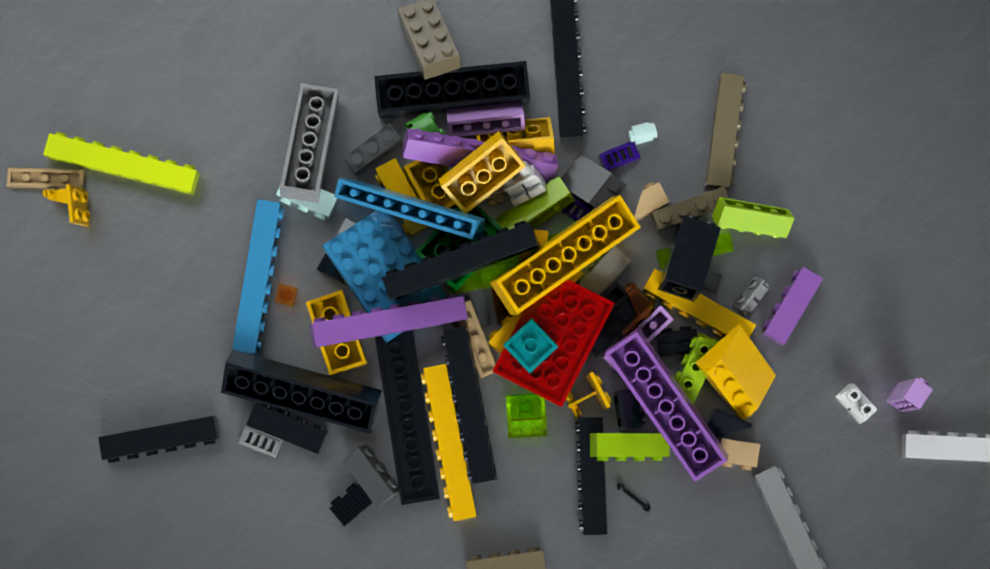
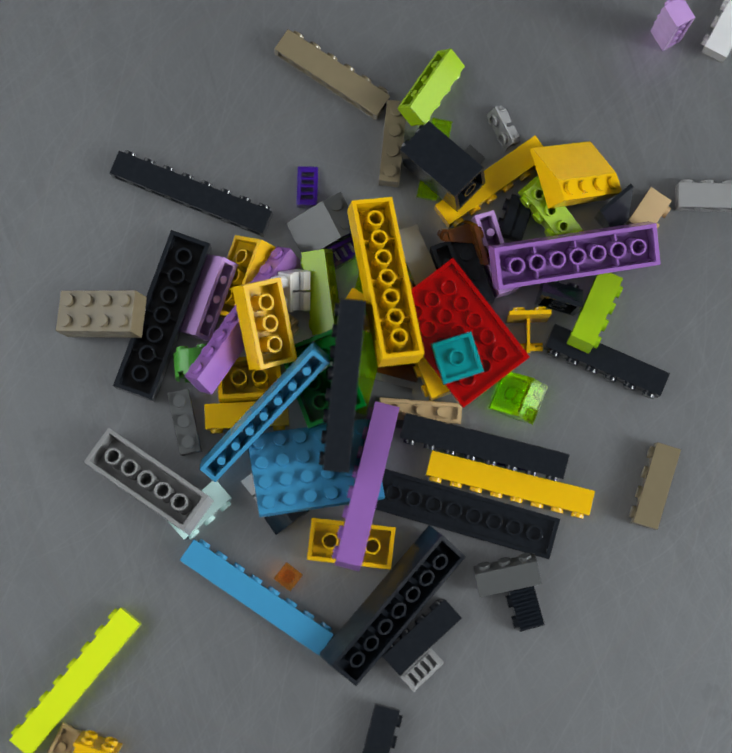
camera: 70 degrees left, 0 degrees up
black hinge [617,483,651,511] -> none
light aqua brick [628,122,657,145] -> none
tan slope [634,182,670,221] -> none
medium lavender brick [762,267,823,346] -> none
white hips [835,383,878,424] -> none

